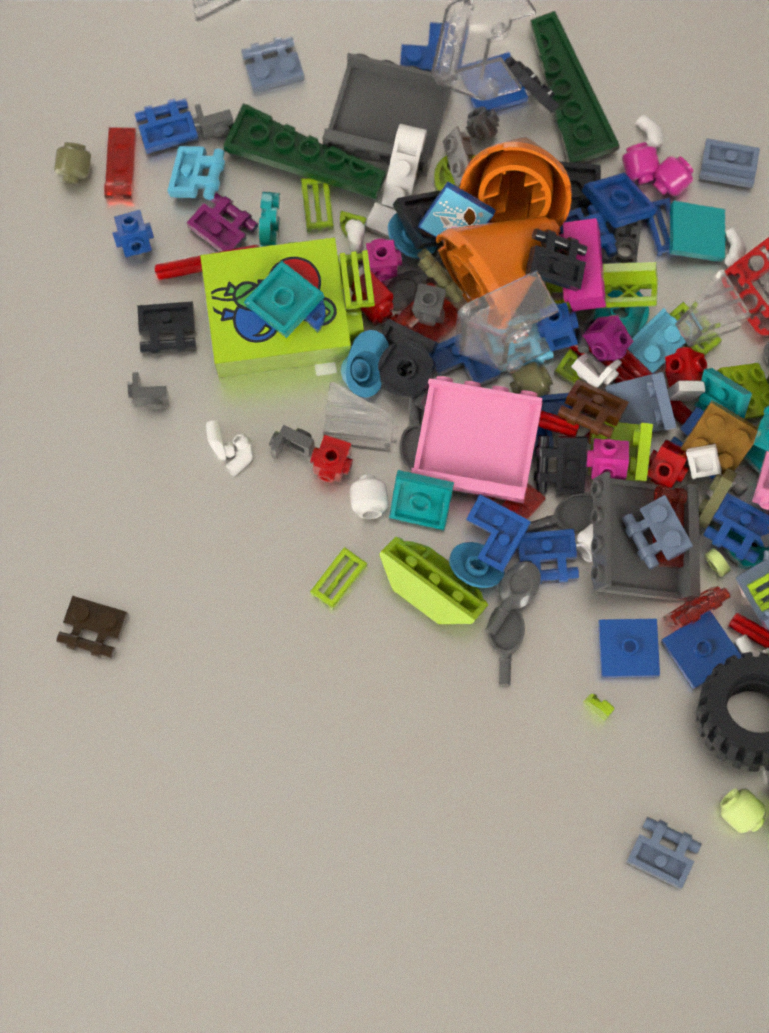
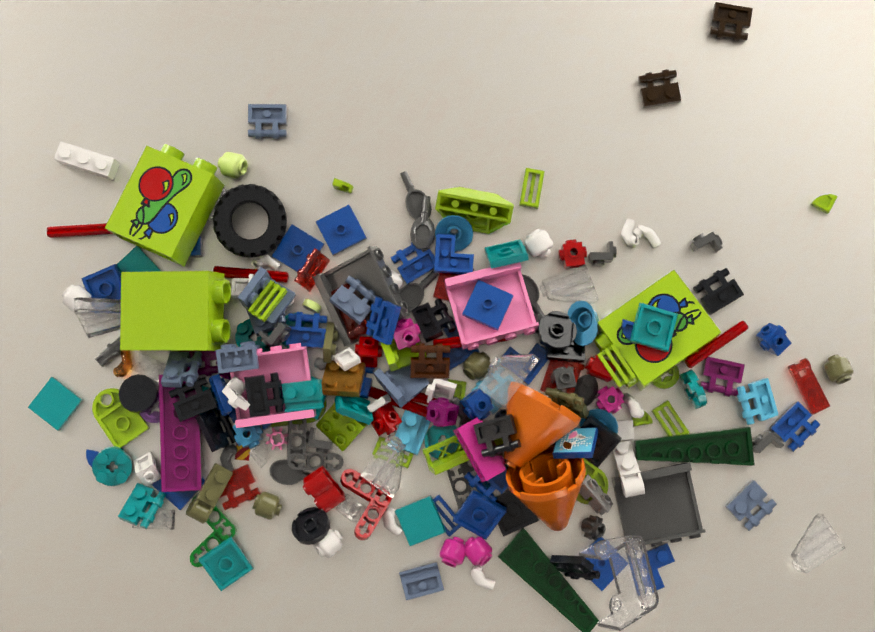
camera: 155 degrees right, 10 degrees up
none -> blue plate [366,297,401,345]
none -> blue plate [462,280,514,331]

